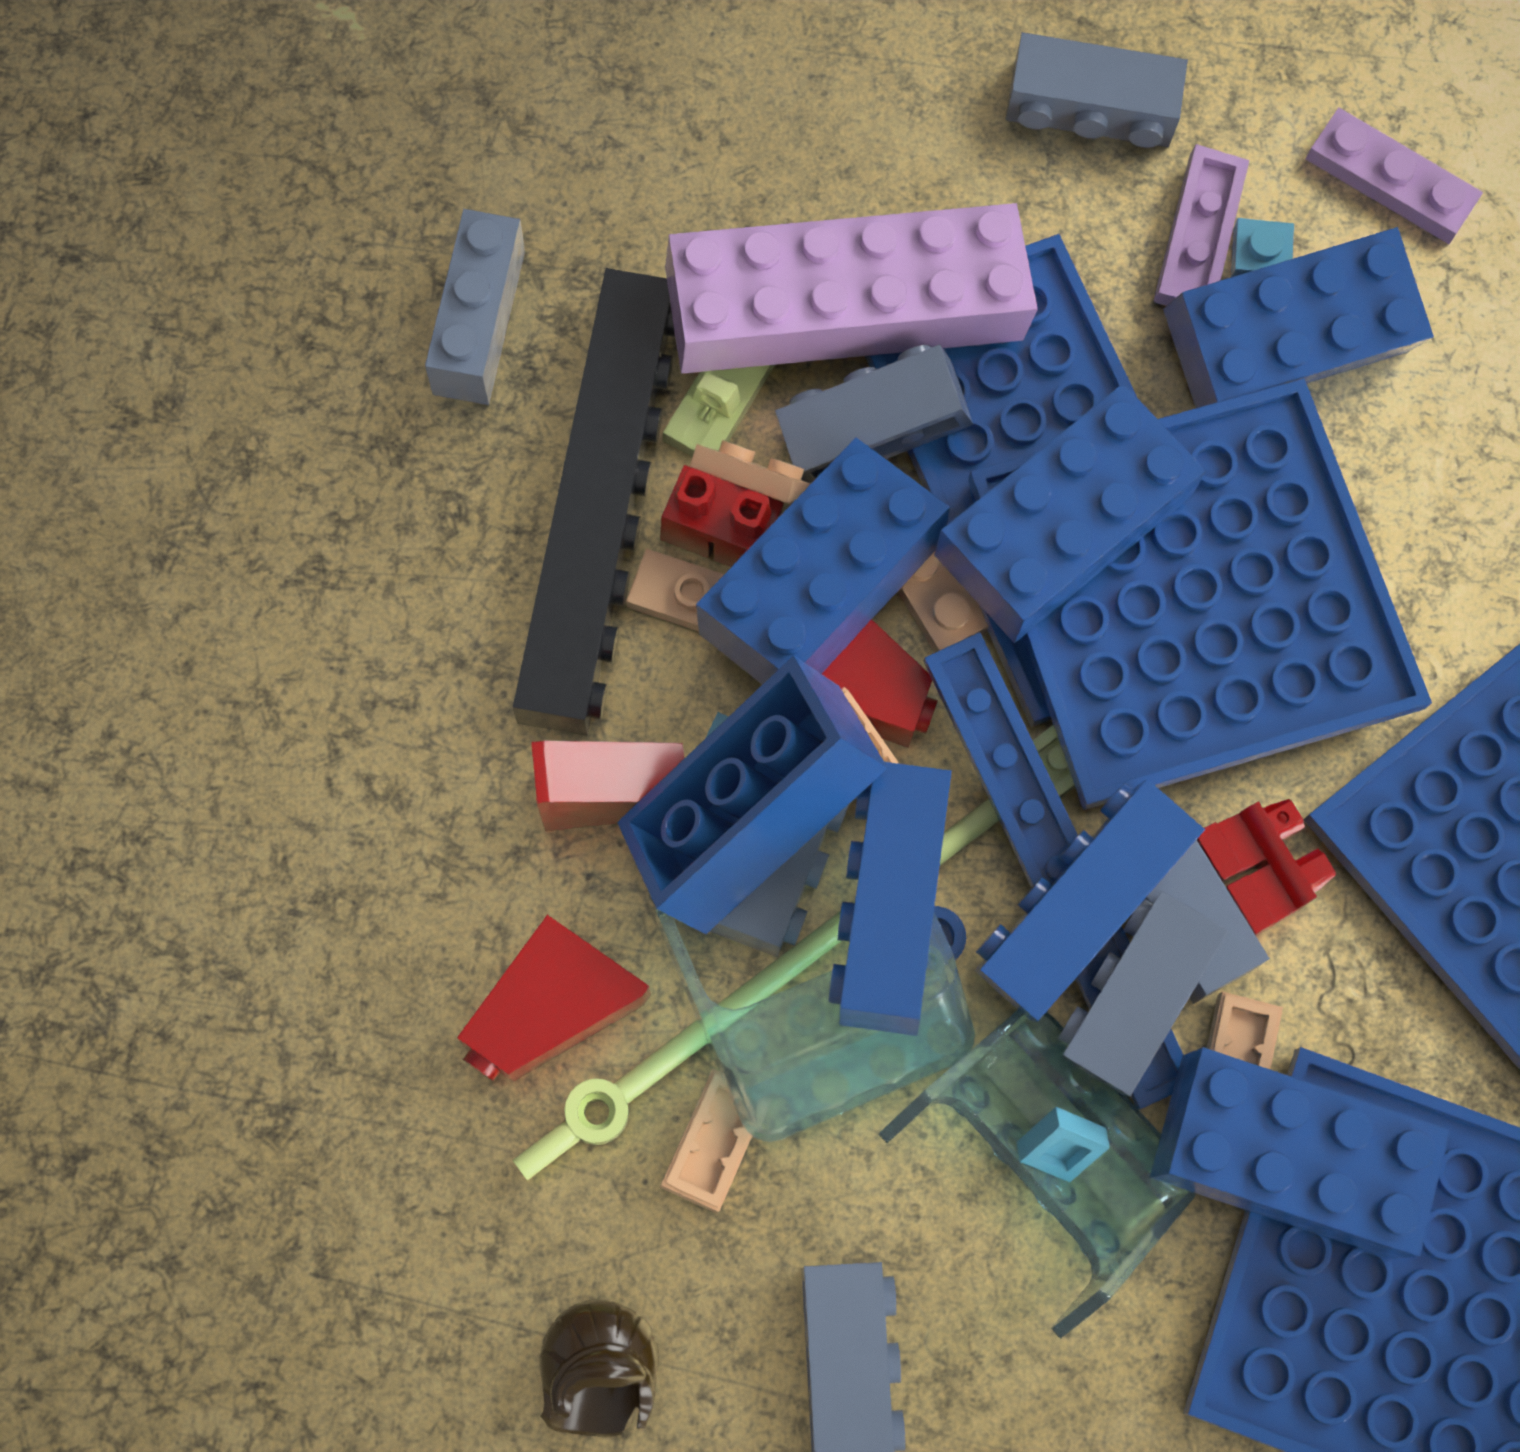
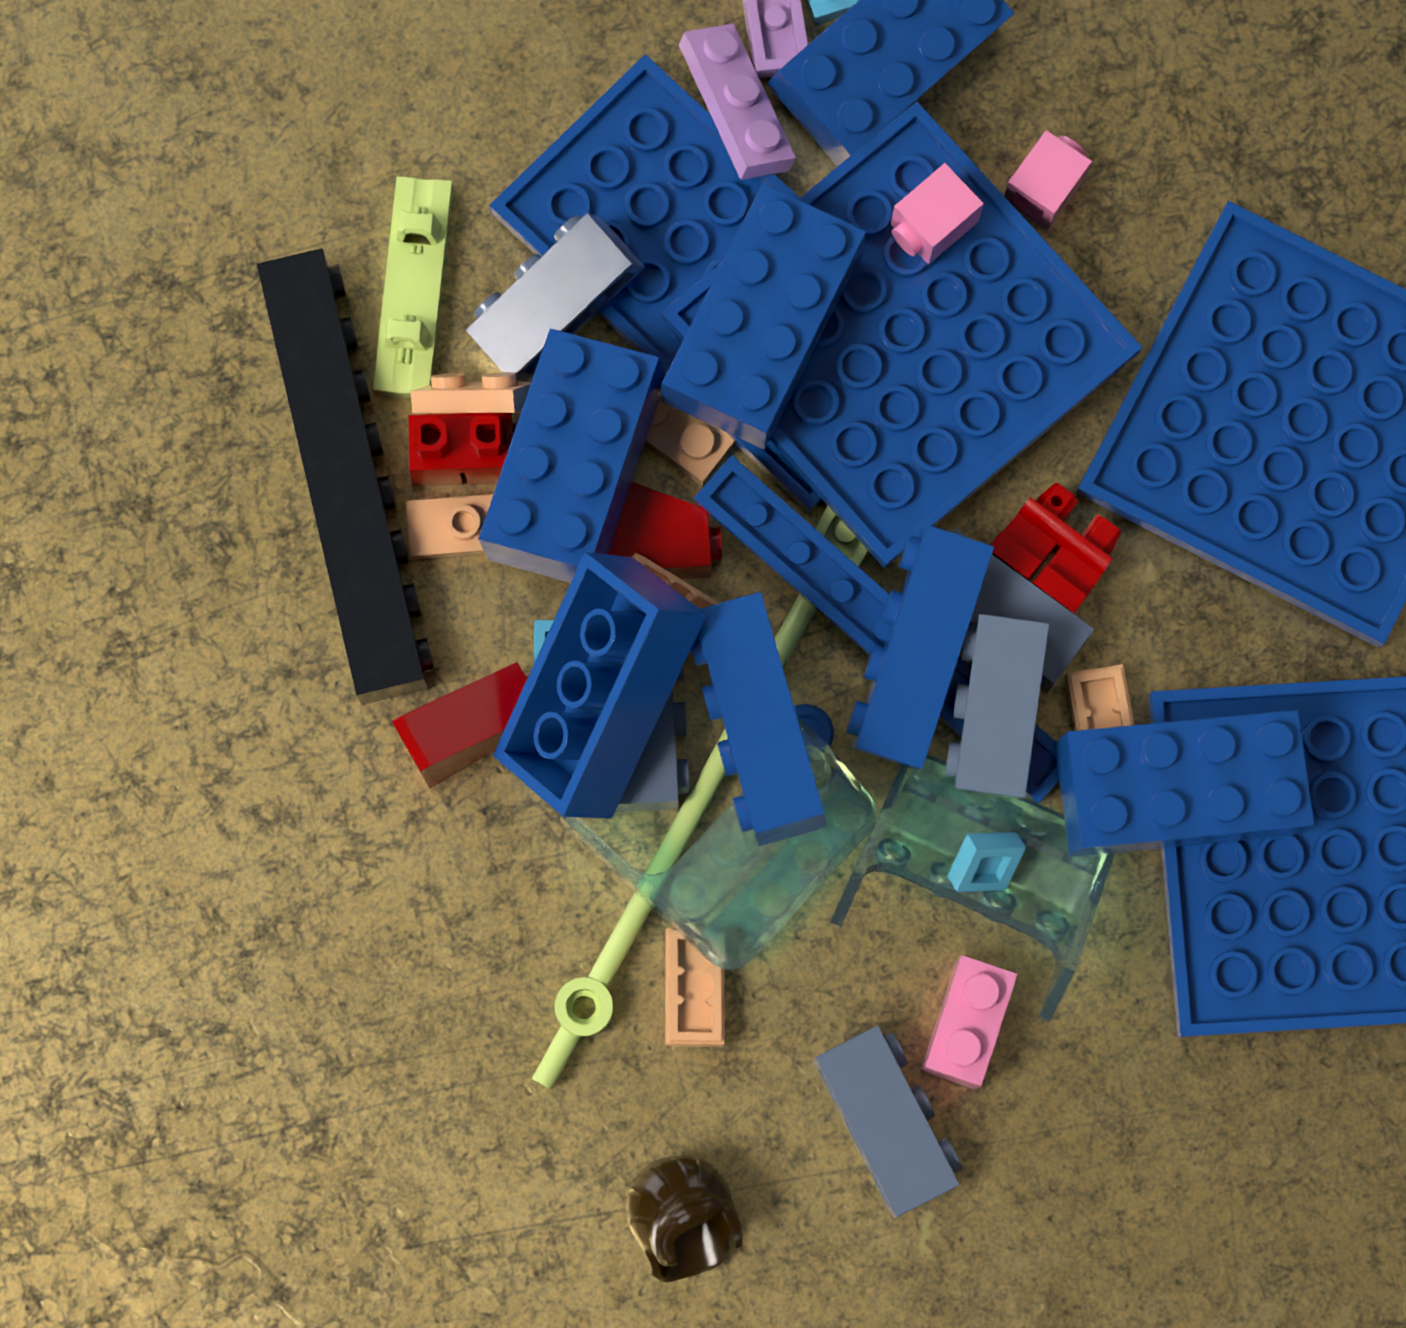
camera: 20 degrees left, 5 degrees up
sand blue brick [425,209,525,405] -> none
red slope [457,914,651,1082] -> none
lavender brick [665,203,1038,374] -> none
none -> lavender plate [679,24,796,180]
none -> bright pink brick [891,163,984,265]
none -> bright pink brick [920,955,1017,1090]
none -> bright pink brick [1004,130,1092,231]

